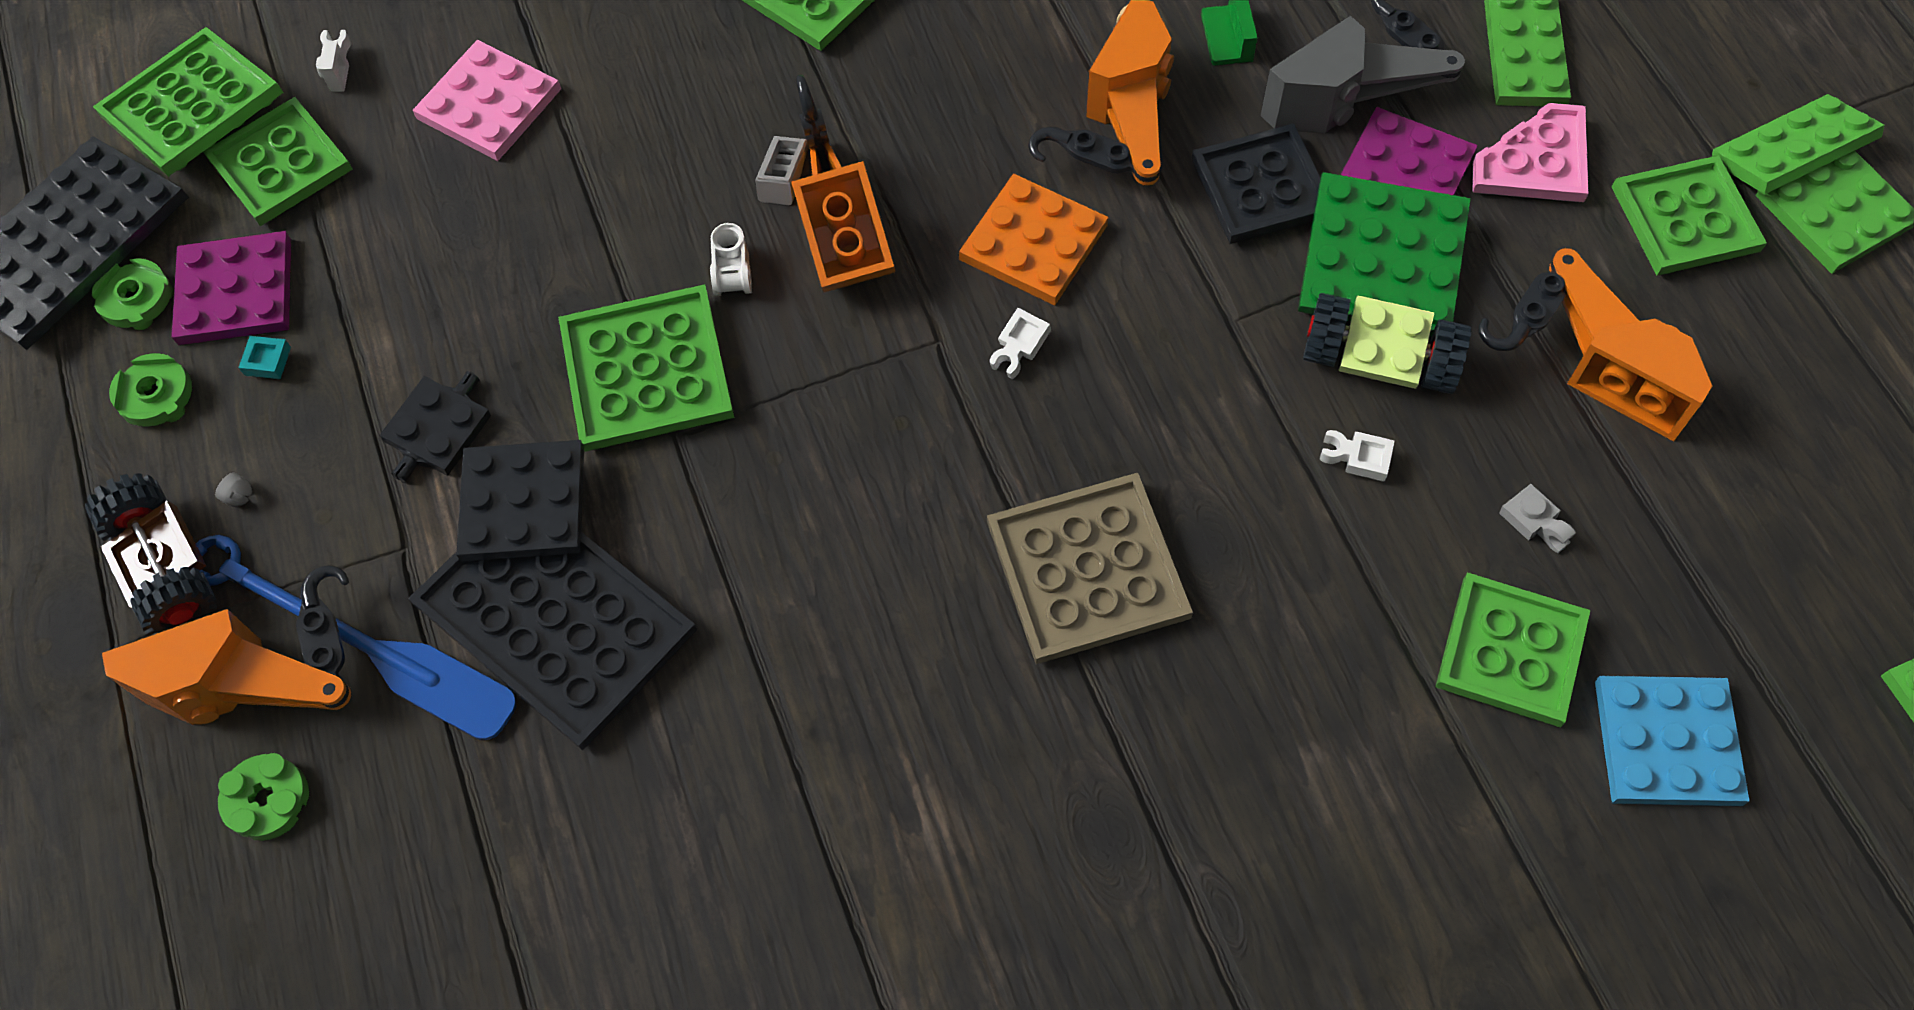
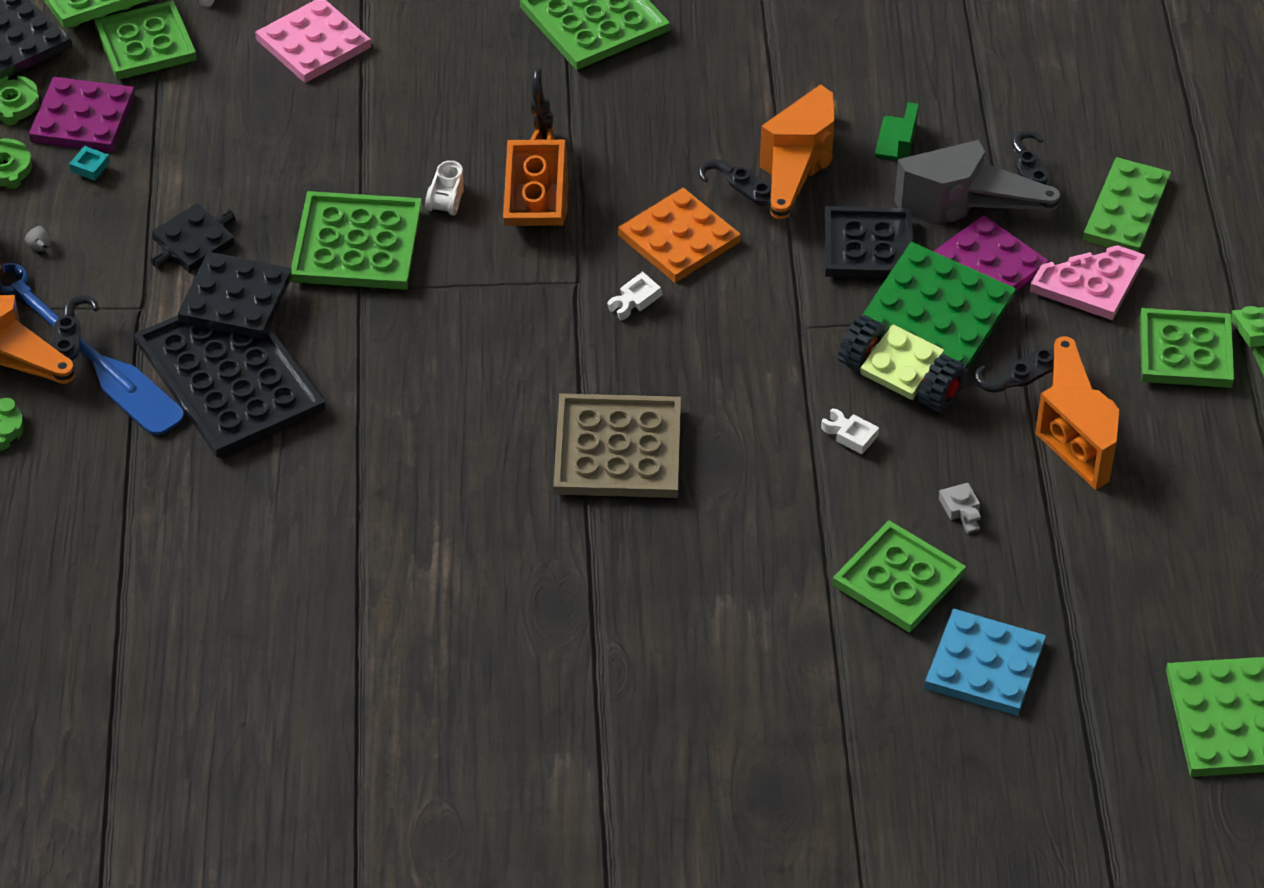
camera: 15 degrees right, 15 degrees down
light grey slope [755,136,808,205] -> none

